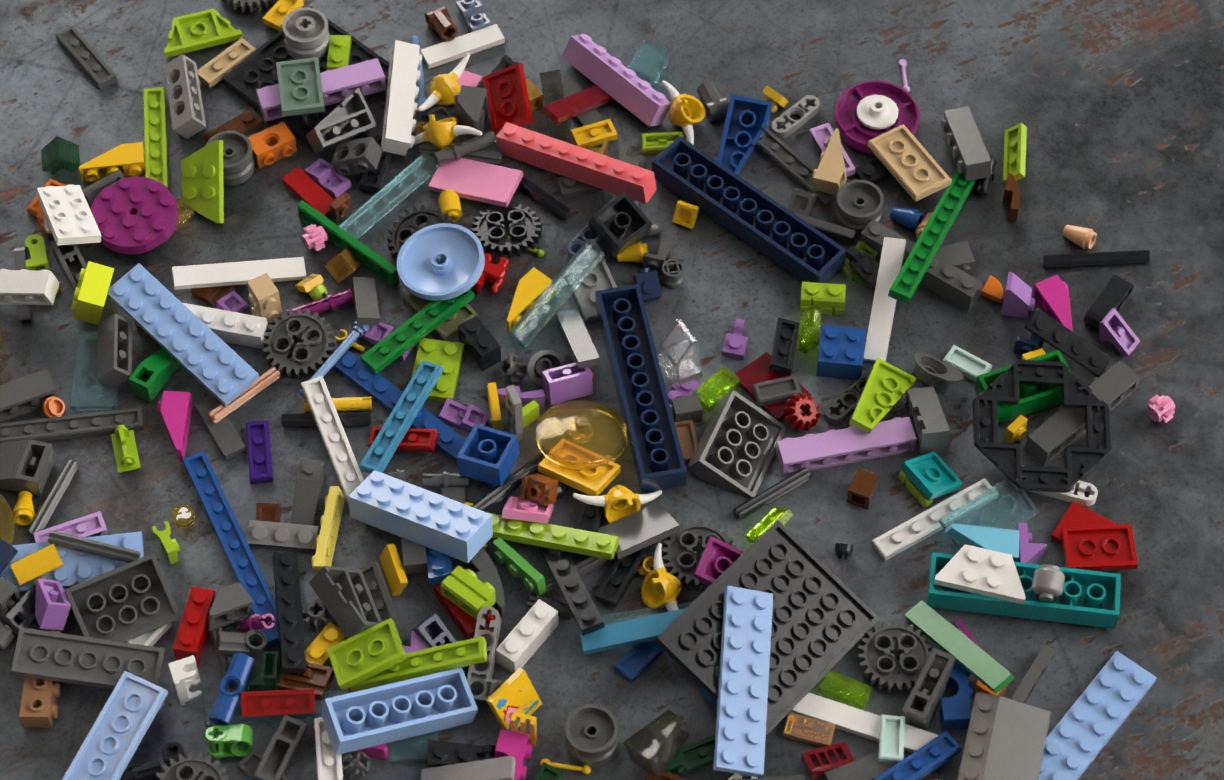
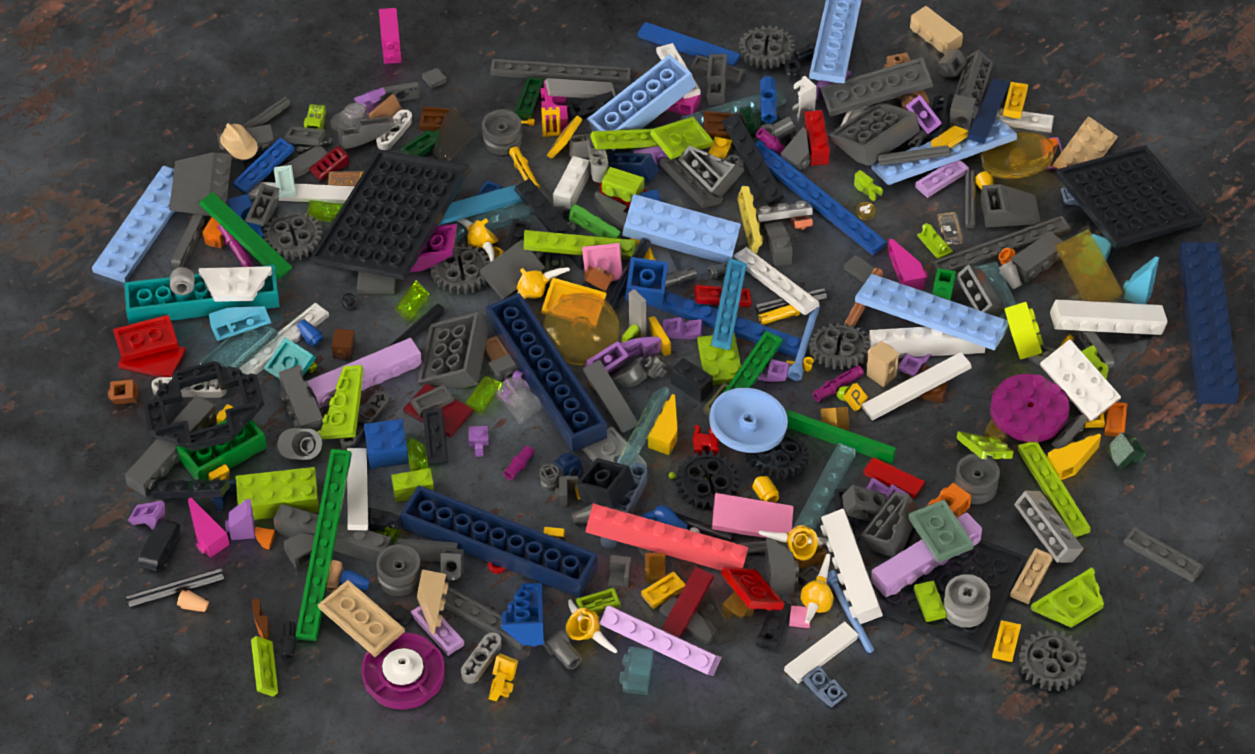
camera: 165 degrees right, 5 degrees down
reddish brown hinge [204,108,264,142] -> none
bright green piece [205,724,253,758] -> none
red plate [241,689,315,717] -> none
dark purple tile [246,420,273,484] -> none
bright pink gear [301,224,328,251] -> none
copper plate [329,192,353,222] -> none
dark grey tile [352,277,380,325] -> none
yellow tile [379,544,408,596] -> none
reddish brown piece [425,6,458,41] -> none
dark grey pin [433,131,497,165] -> none
light blue plate [713,586,773,778] -> none
red gear [782,393,822,432] -> none
lavender hinge [898,59,910,93] -> none
brick [941,106,991,181] -> none
light aqua tile [943,345,992,382] -> none
medium lavender slope [1016,523,1047,564] -> none
bright pink gear [1147,395,1175,423] -> none
none -> dark orange brick [108,379,139,405]
none -> lime brick [236,467,319,520]
none -> blue cone [297,319,324,347]
none -> yellow tile [489,672,513,701]
none -> magenta pin [503,446,535,481]
none -> yellow pin [509,147,540,189]
none -> blue arm [642,505,700,533]
none -> clear tile [937,212,964,245]
none -> light grey cone [998,261,1022,290]

